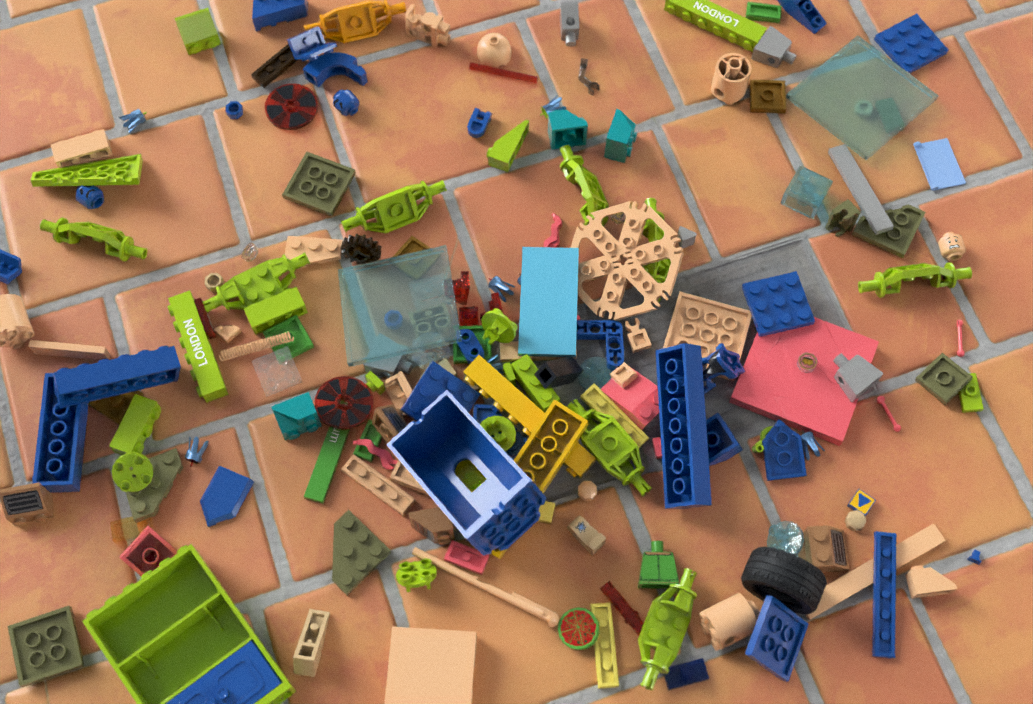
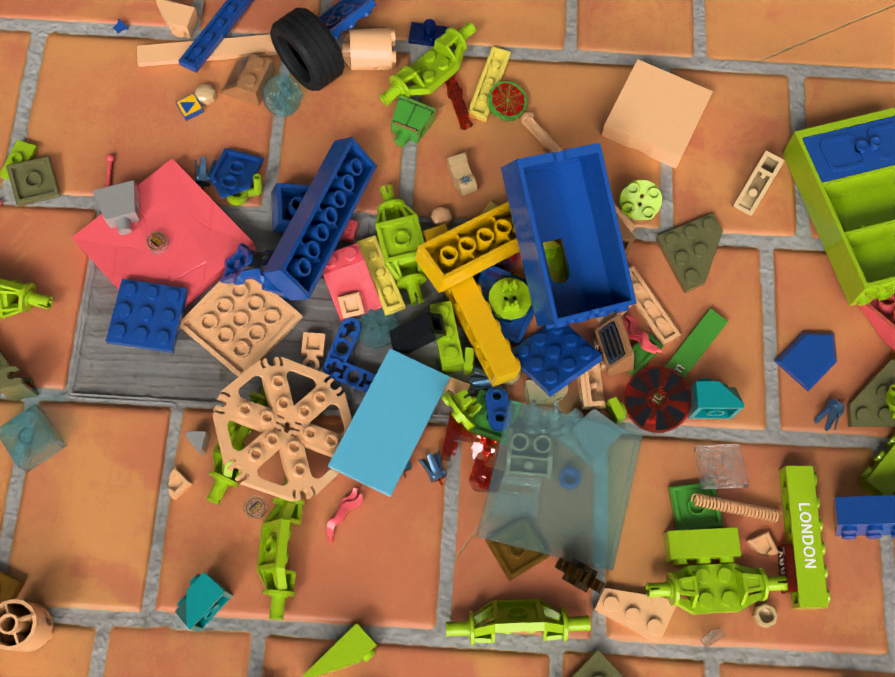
camera: 160 degrees left, 5 degrees up
teal slope [548,110,588,150] -> none
none -> light nougat tile [168,467,192,500]

